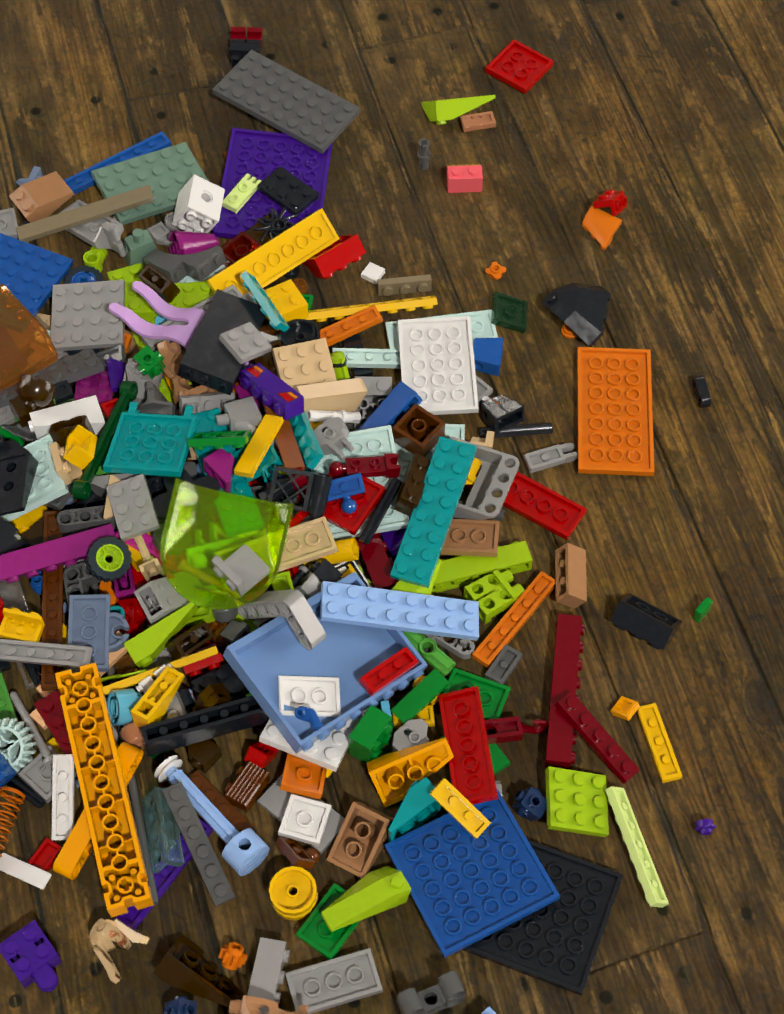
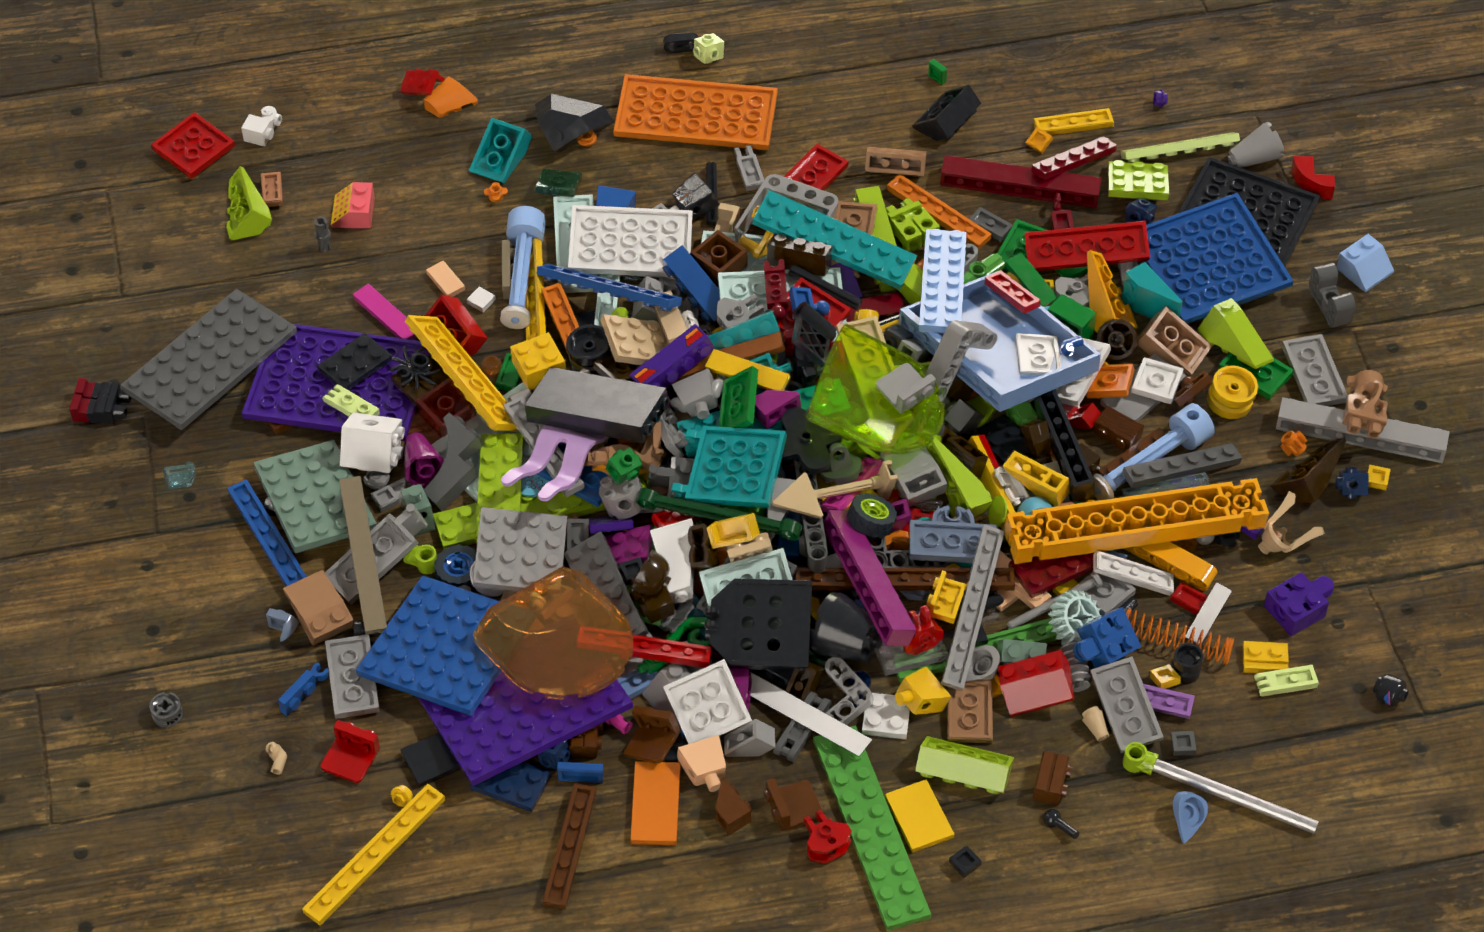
camera: 85 degrees left, 5 degrees down
light grey plate [106,474,160,541] -> none
dark brown brick [138,264,180,303] -> none
light grey plate [219,322,272,364] -> none
teal plate [240,271,290,332] -> none
yellow plate [429,778,491,839] -> none
none -> clear light blue plate [163,461,196,489]
none -> white brick [241,106,282,147]
none -> dark pink tile [353,284,417,340]
none -> light nougat tile [426,261,465,297]
none -> teal slope [469,117,533,184]
none -> light blue piece [500,206,545,329]
none -> blue plate [537,264,682,311]
none -> yellowish green brick [693,33,724,64]
none -> dark brown cylinder [1096,319,1138,360]
none -> light grey cone [1227,122,1285,168]
none -> red brick [1291,156,1335,200]

